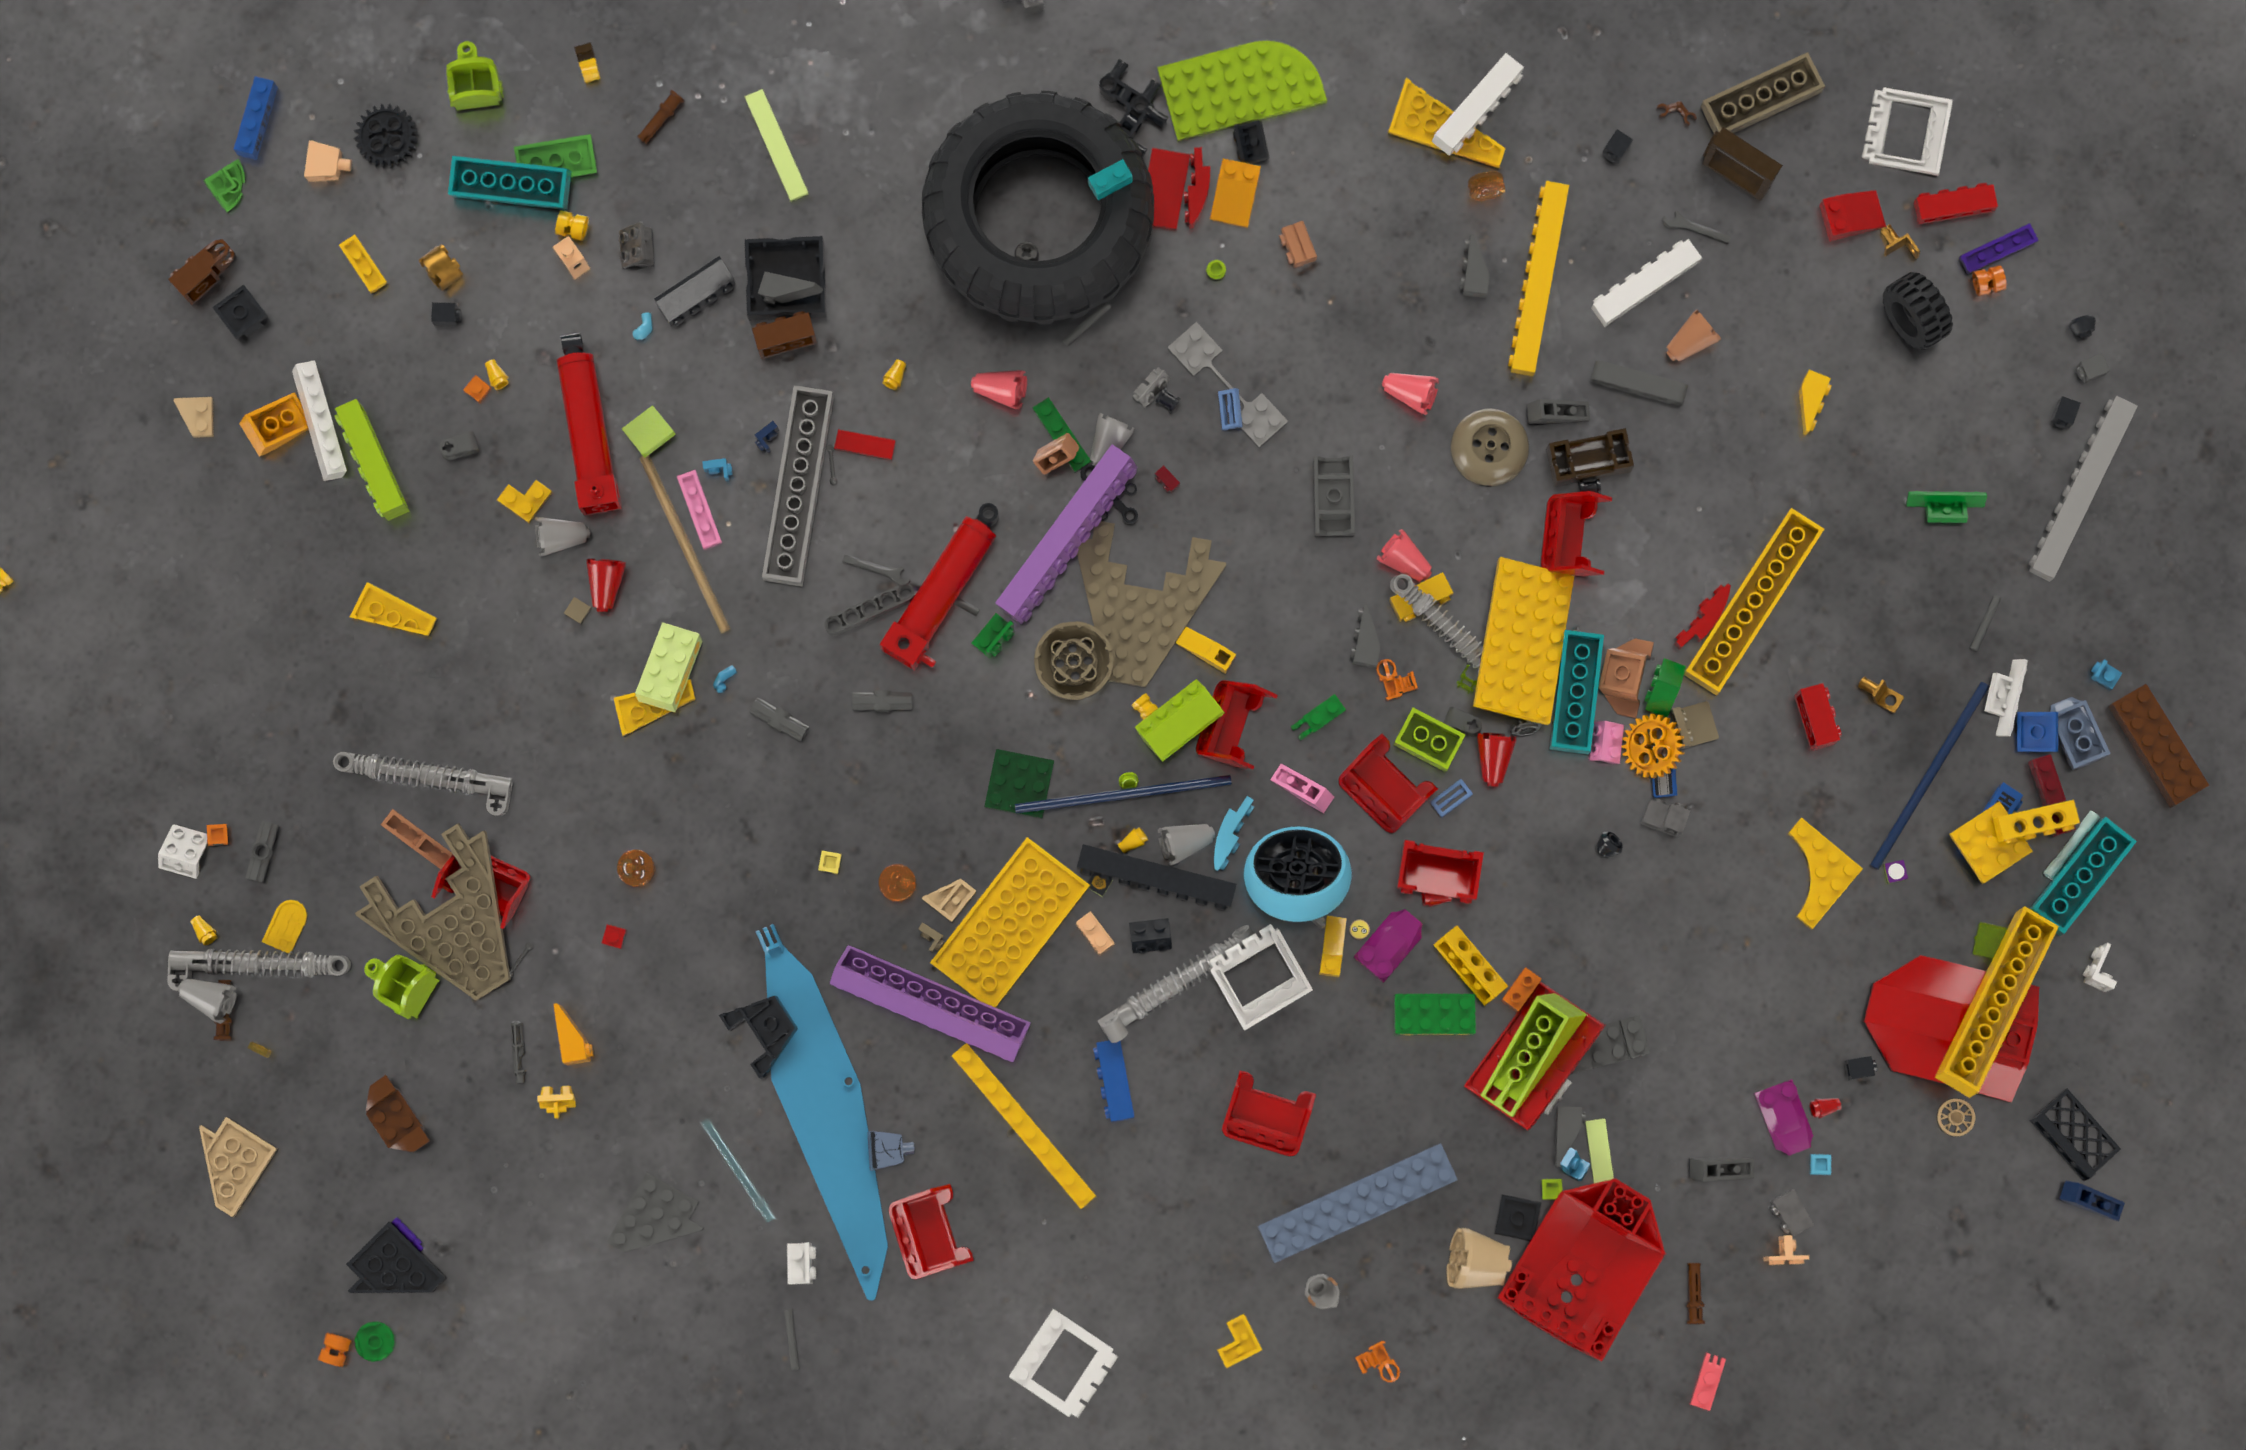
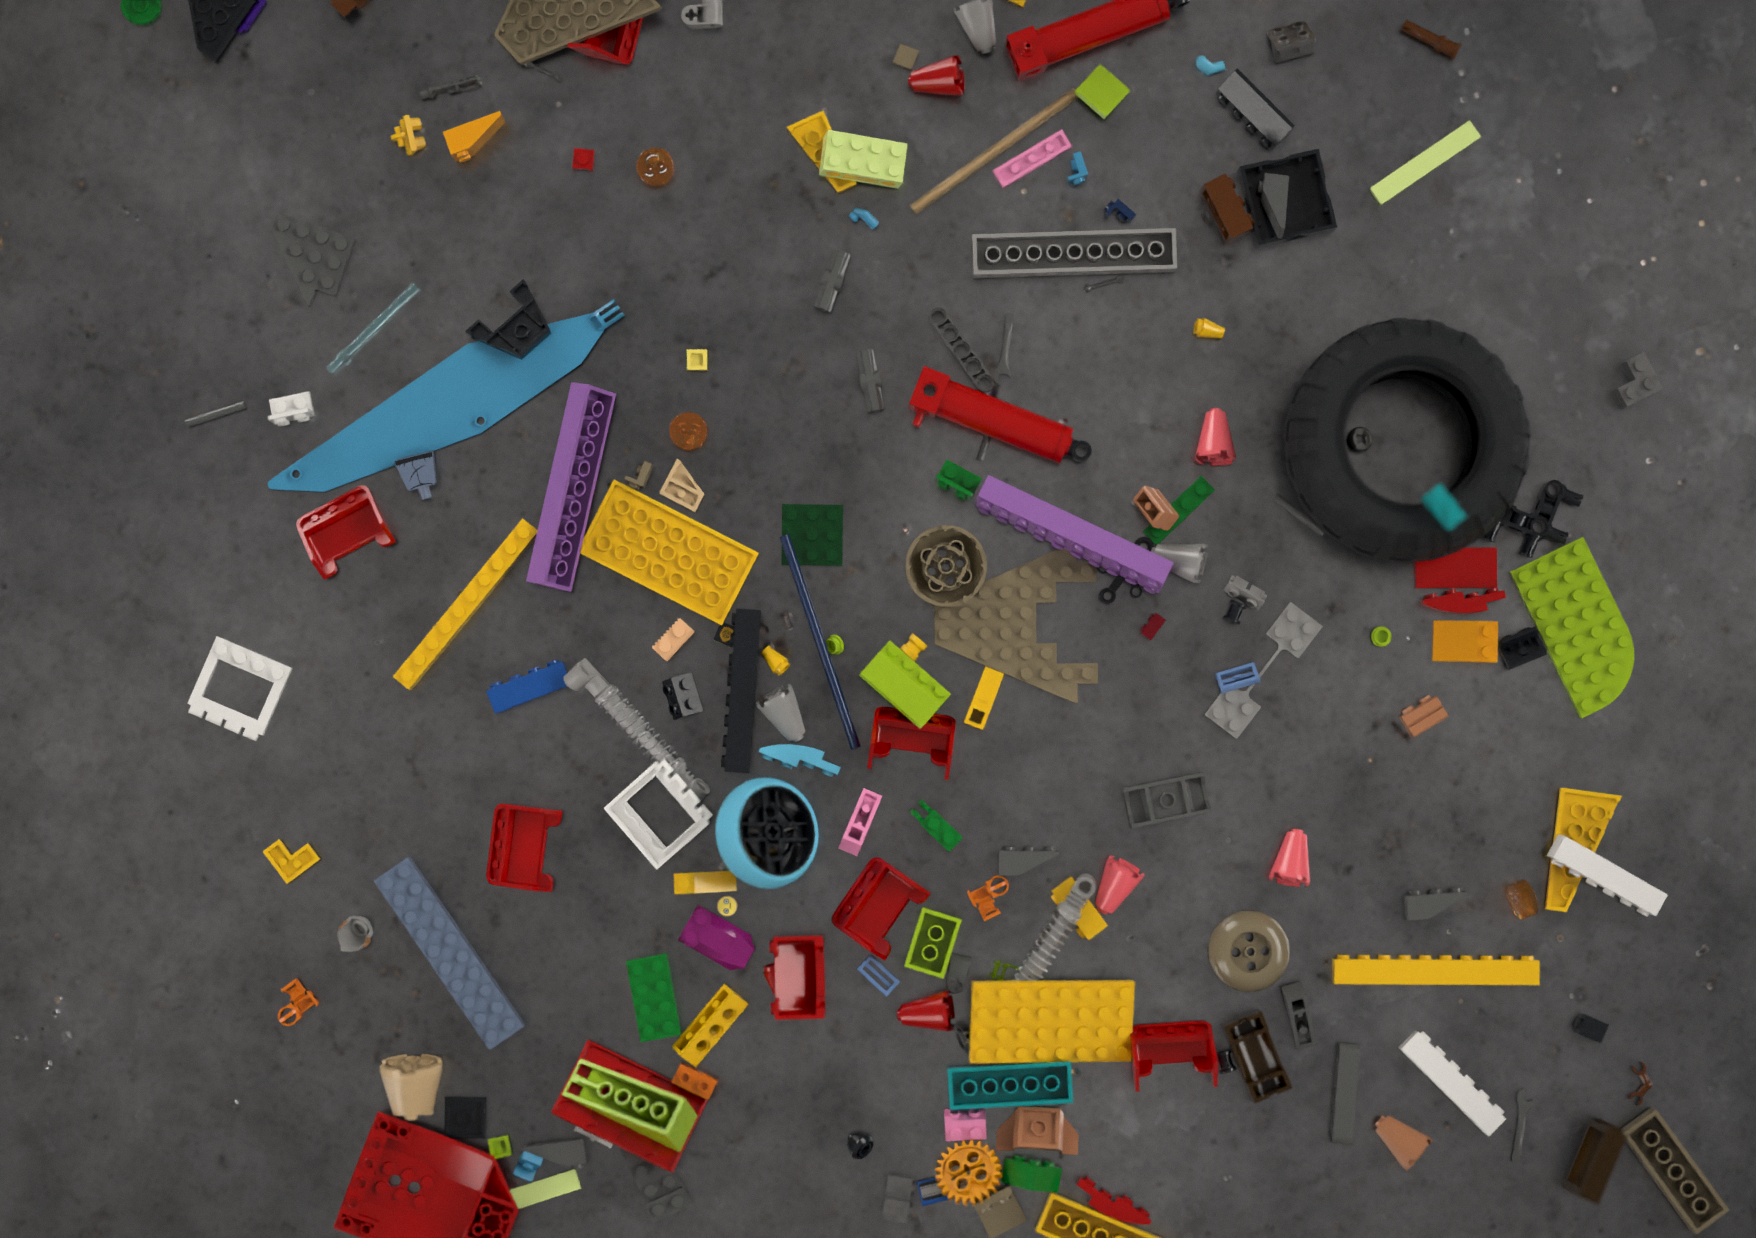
camera: 75 degrees right, 5 degrees up
red tile [834,429,896,460] -> none

